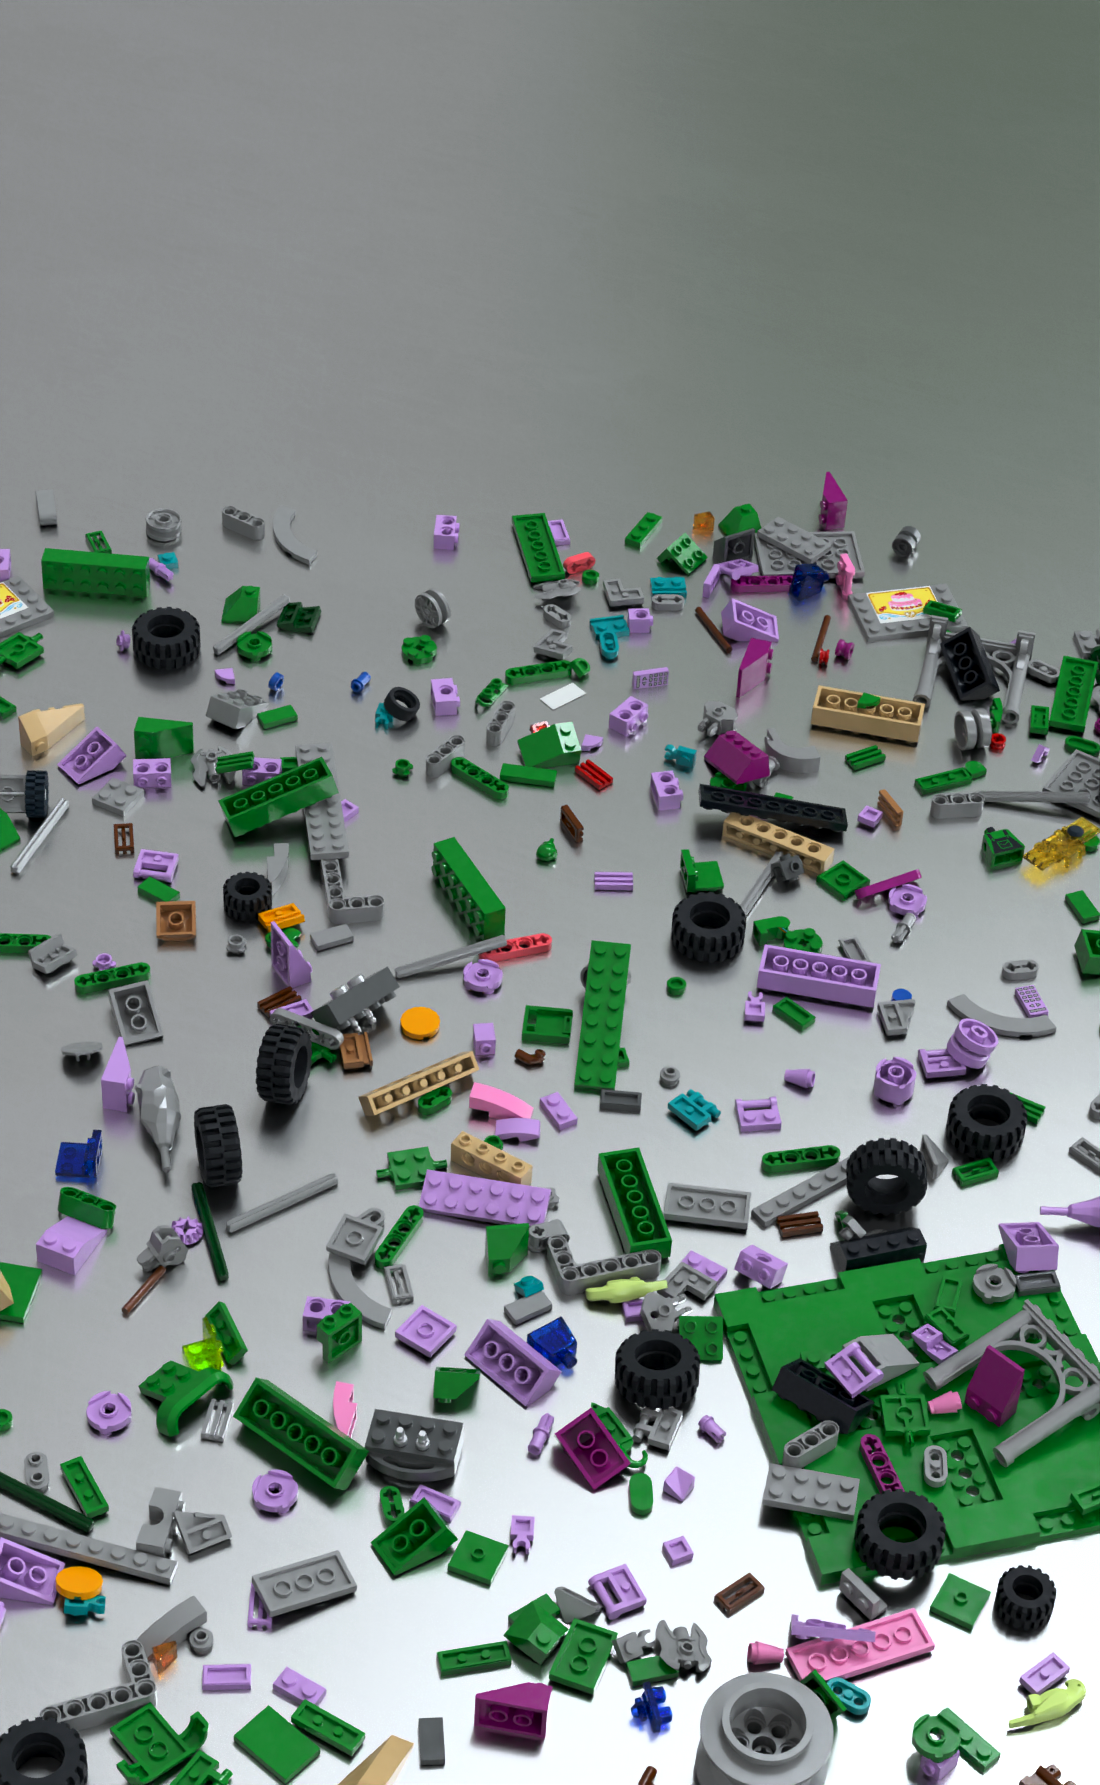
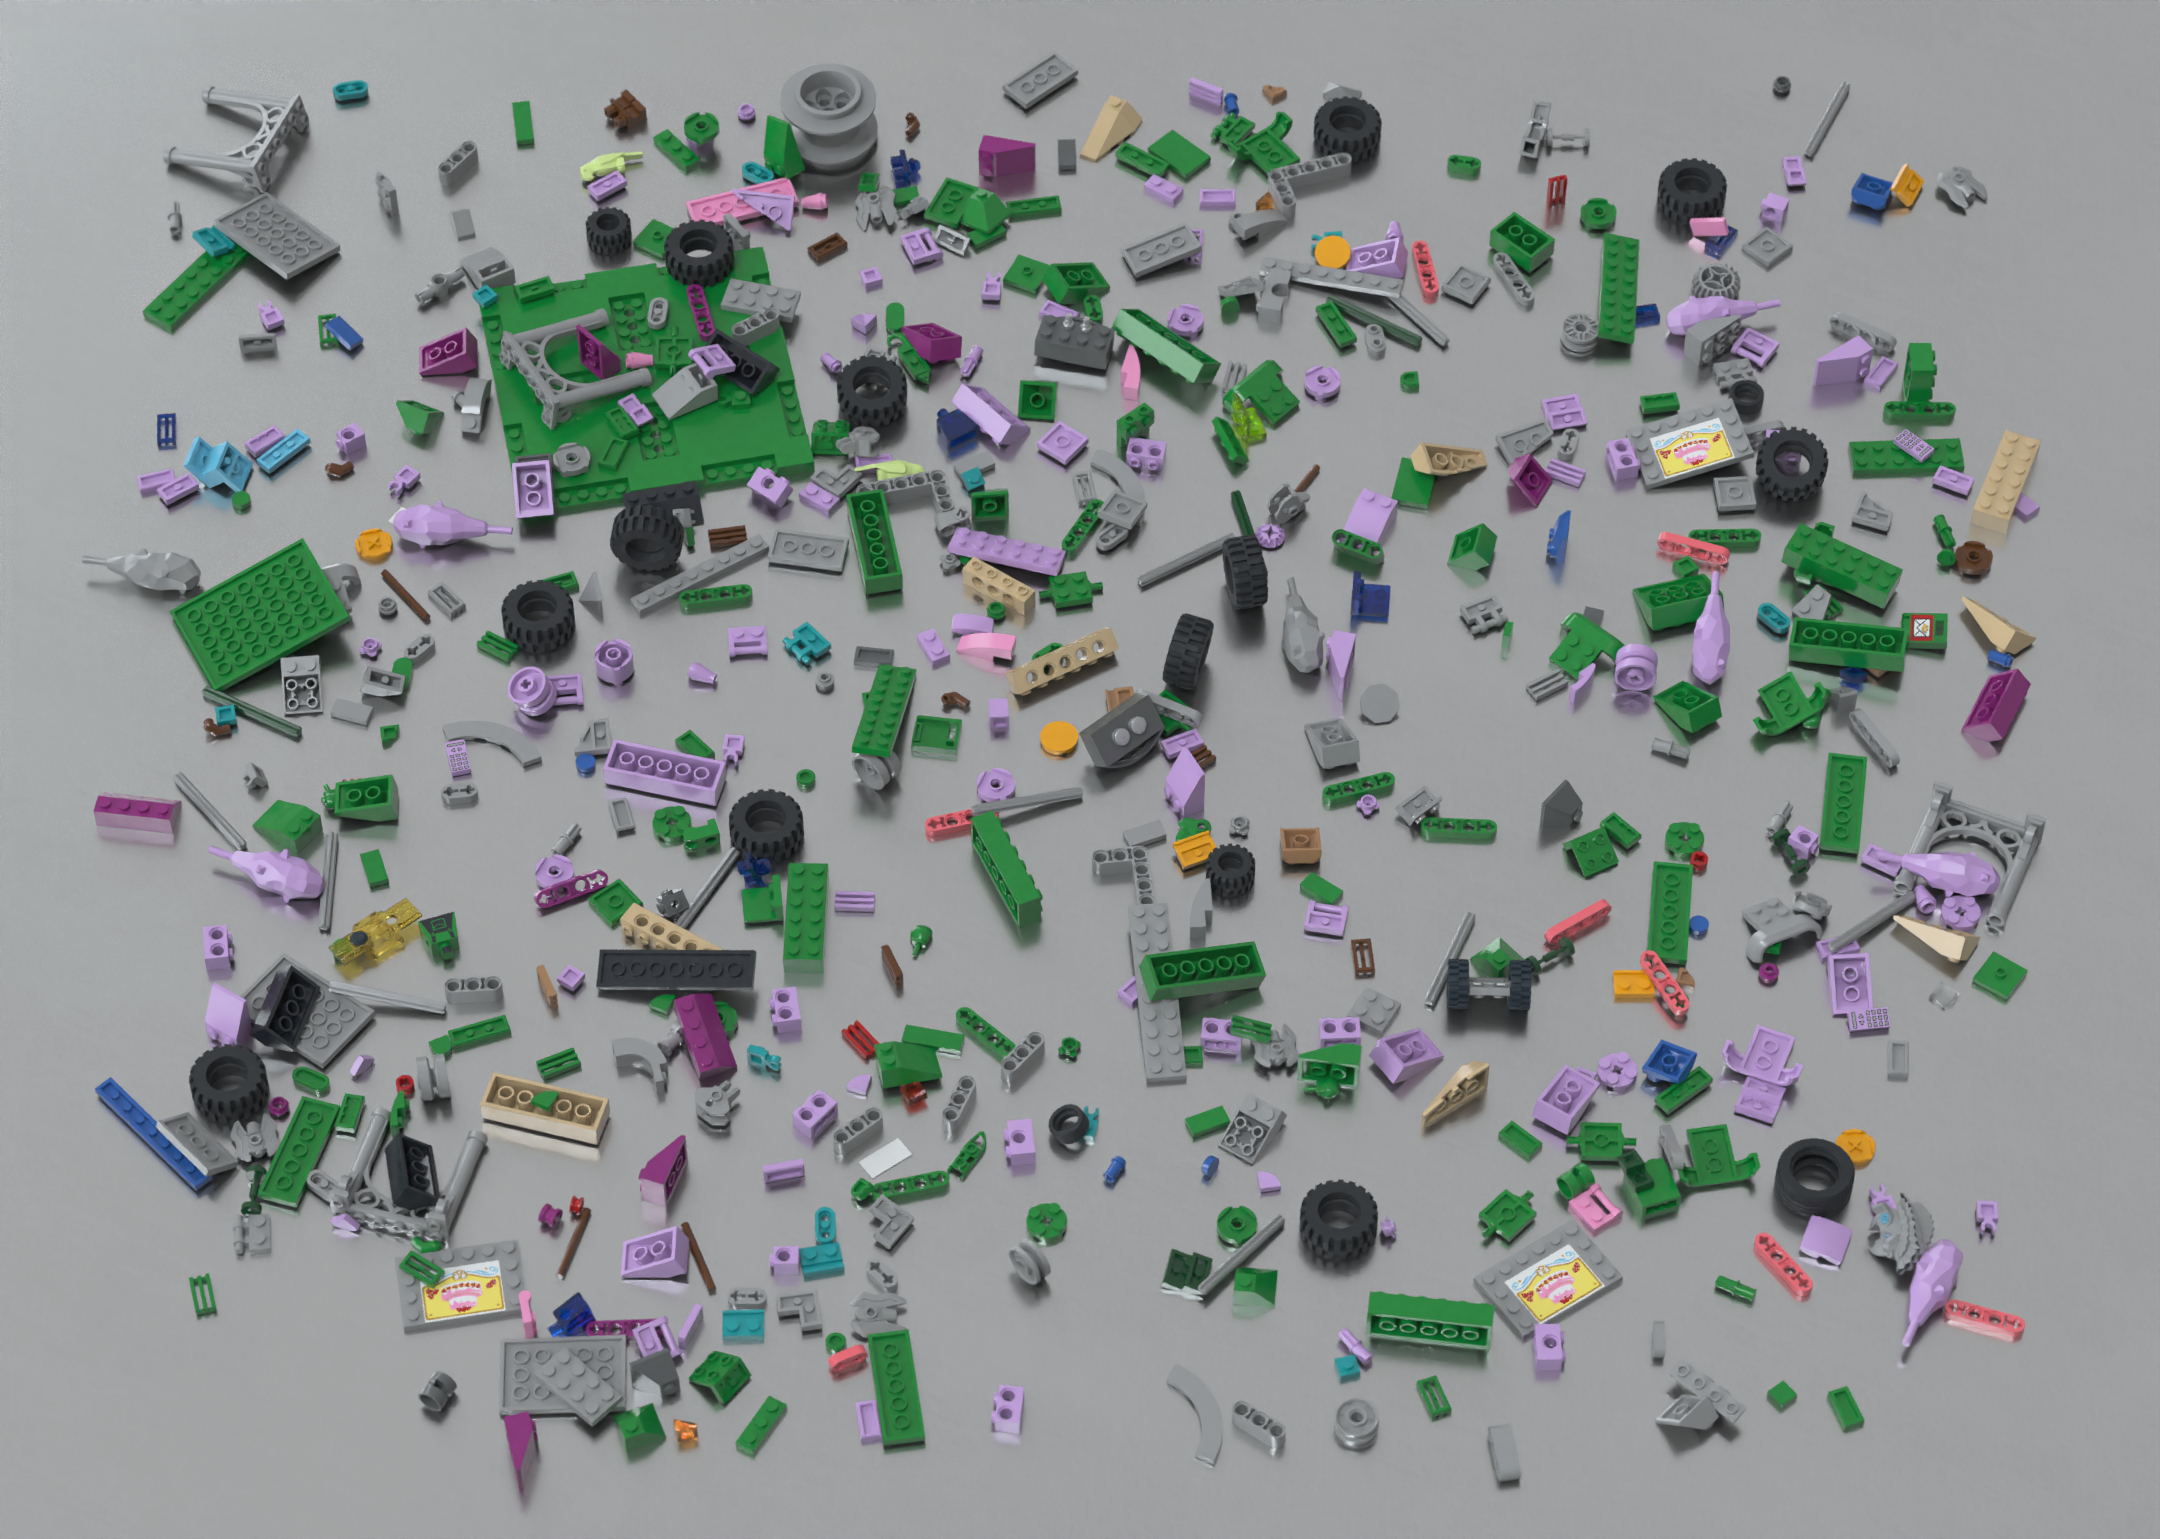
camera: 175 degrees left, 10 degrees up
none -> clear blue hips [737,852,772,887]
none -> green brick [783,863,829,974]
none -> light grey beam [833,1107,883,1155]
none -> green plate [858,172,880,192]
none -> green tile [1220,296,1239,315]

